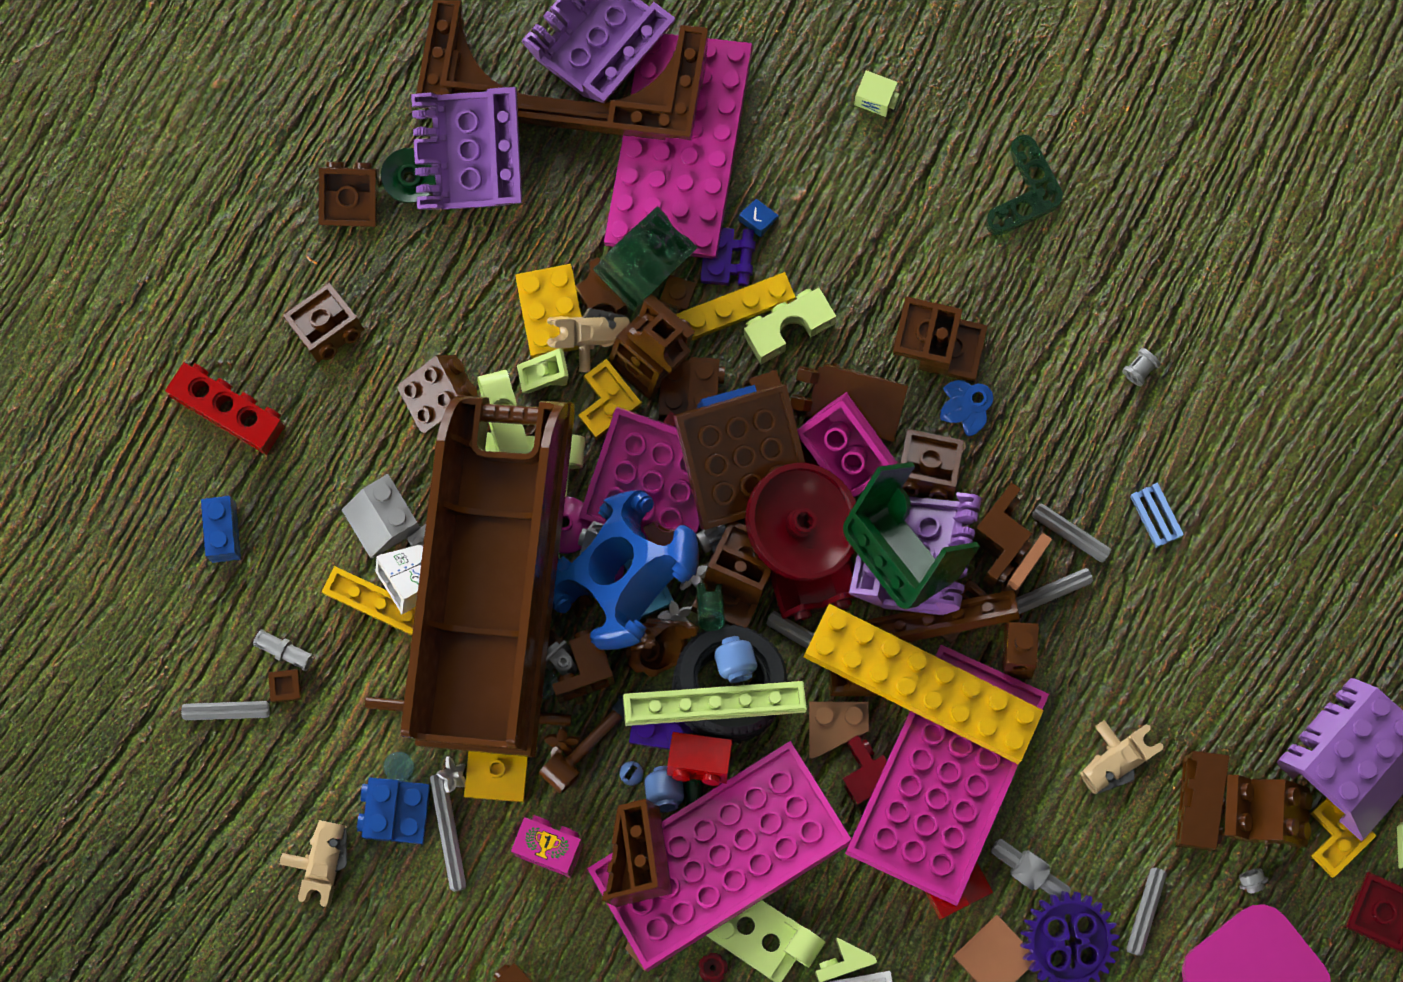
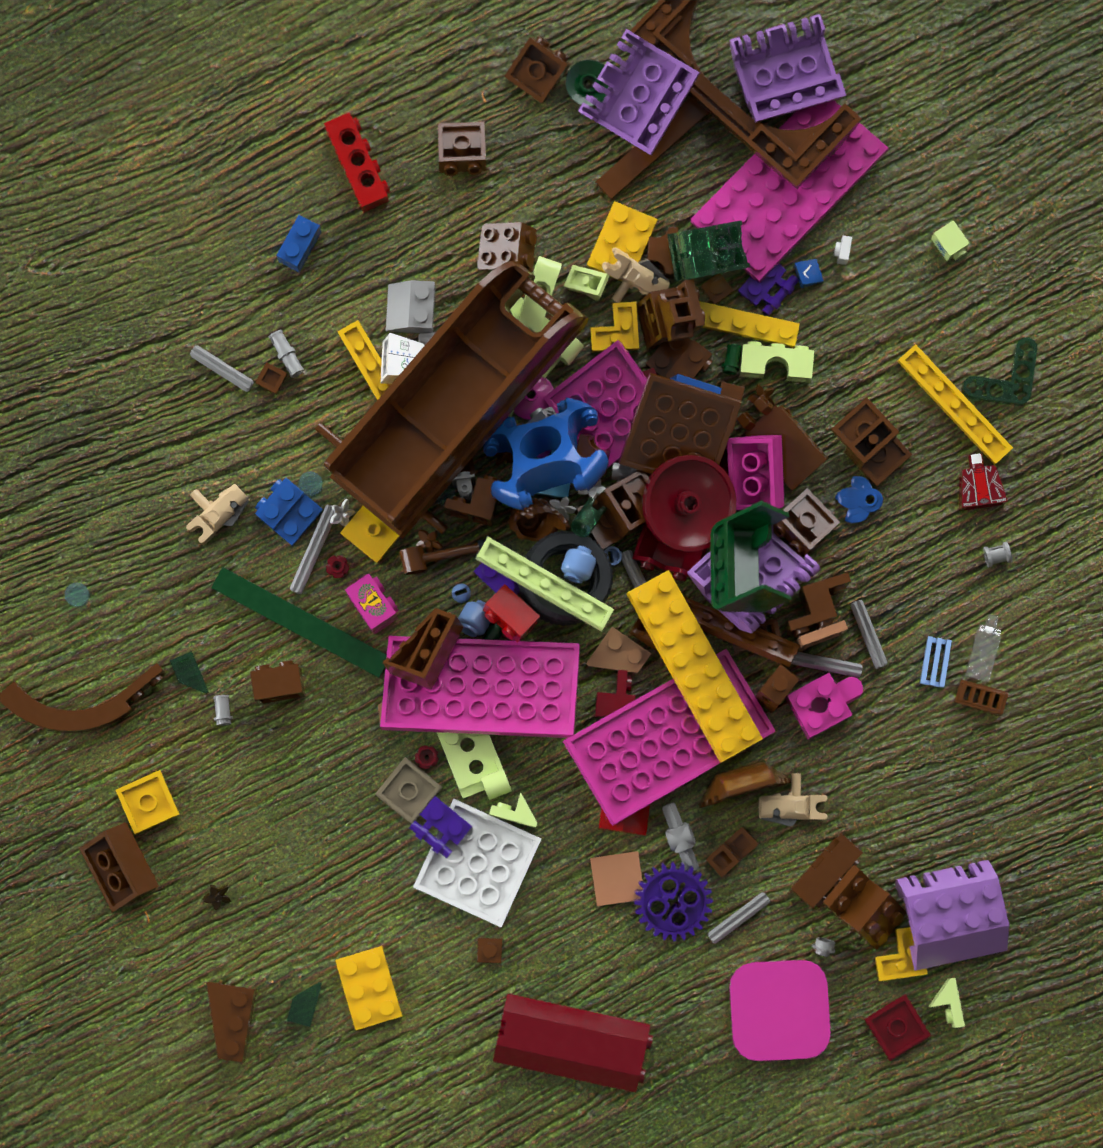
camera: 30 degrees right, 5 degrees up
none -> dark green tile [211,567,387,679]
none -> dark red plate [326,555,349,579]
none -> reddish brown tile [595,97,709,200]
none -> medium blue hinge [604,546,622,566]
none -> reddish brown wedge [698,761,791,808]
none -> reddish brown slope [706,826,759,877]
none -> dark green pin [721,344,742,375]
none -> reddish brown plant [747,384,775,412]
none -> dark pink brick [785,673,863,740]
none -> white plate [834,236,852,265]
none -> yellow plate [897,344,1013,465]
none -> reddish brown slope [954,679,1009,717]
none -> dark red torso [959,454,1007,511]
none -> clear hinge [965,614,1001,682]

